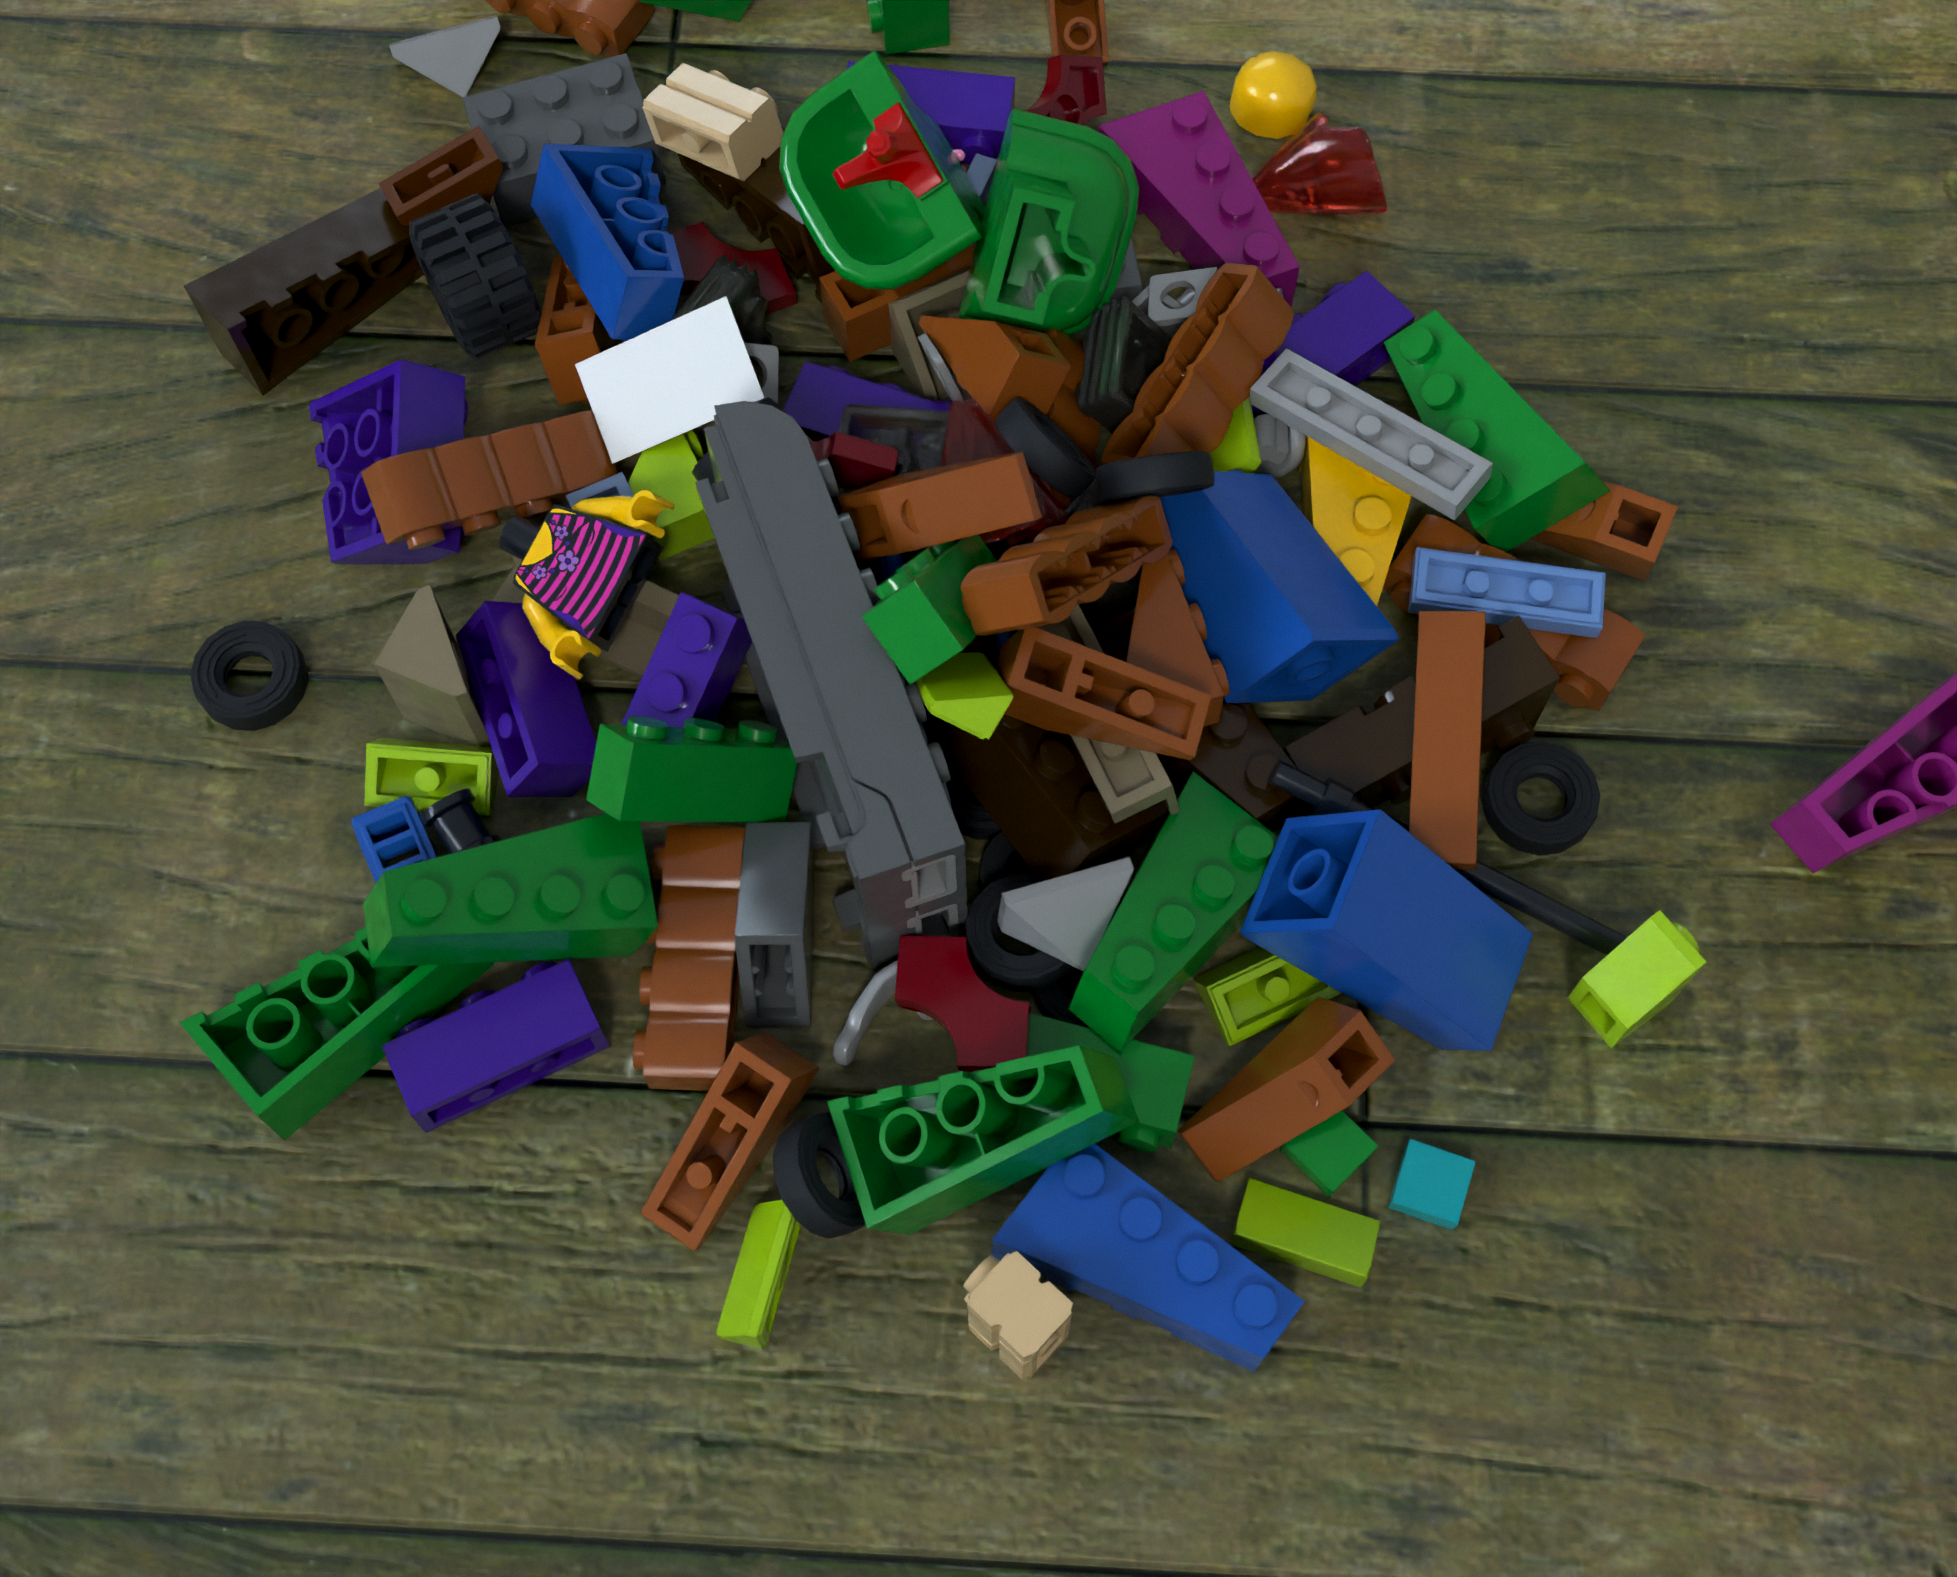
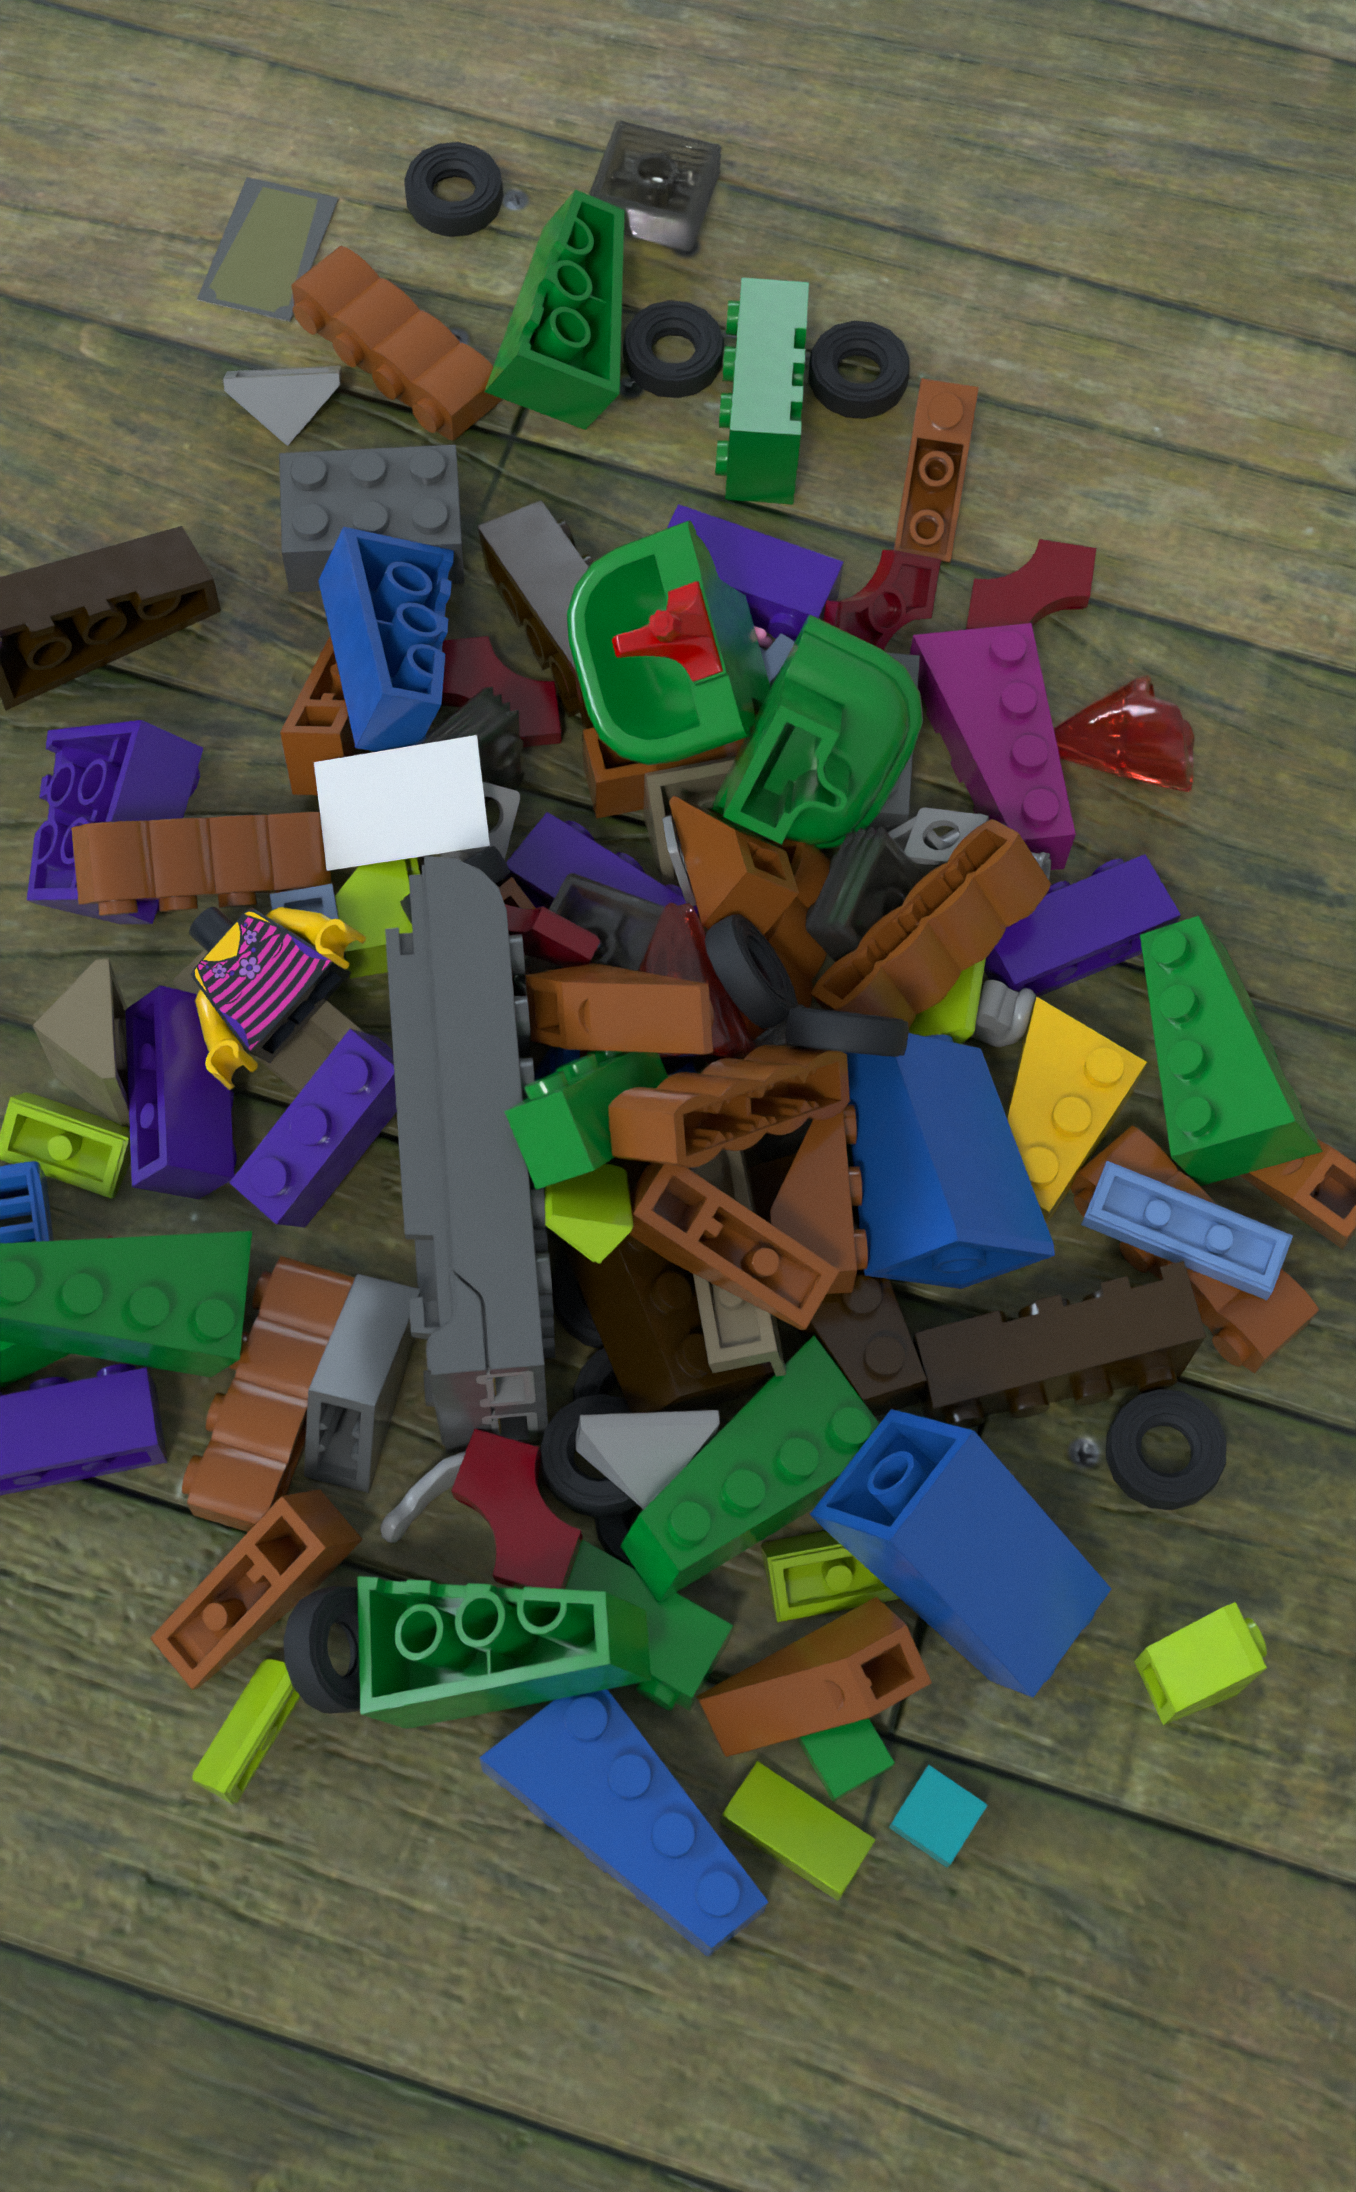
camera: 10 degrees right, 0 degrees up
reddish brown slope [378,126,504,226] -> none
black tyre [409,193,541,360] -> none
black bush [420,788,501,854] -> none
green brick [586,716,797,822] -> none
tan brick [642,63,783,181] -> none
tan brick [963,1251,1073,1380] -> none
yellow hair [1229,51,1318,139] -> none
light grey plate [1250,348,1493,520] -> none
black bar [1268,760,1626,955] -> none
dark orange tile [1409,611,1486,870] -> none
none -> dark red tile [965,539,1097,630]

